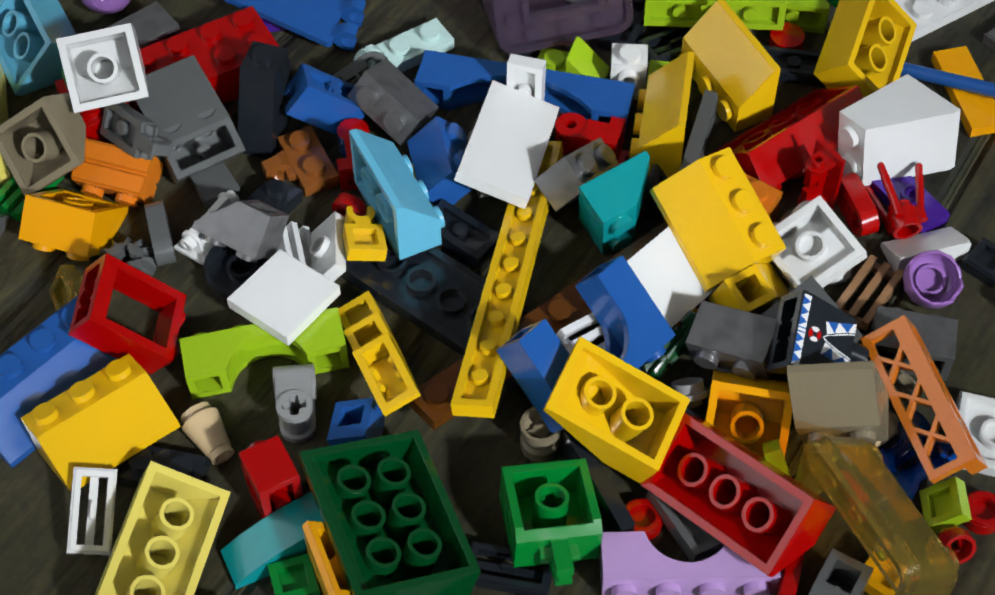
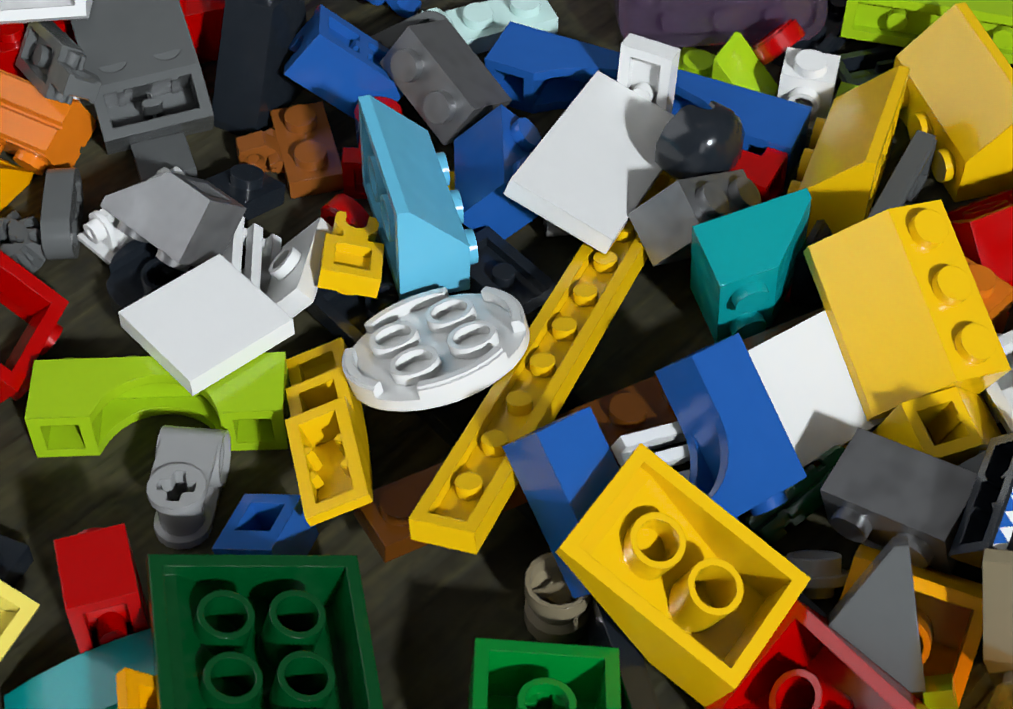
camera: 10 degrees right, 5 degrees down
tan cone [180,402,234,465] -> none
none -> white tile [342,286,530,412]
none -> black hair [655,101,745,180]
none -> red tile [753,18,806,66]
none -> dark grey slope [828,536,926,692]

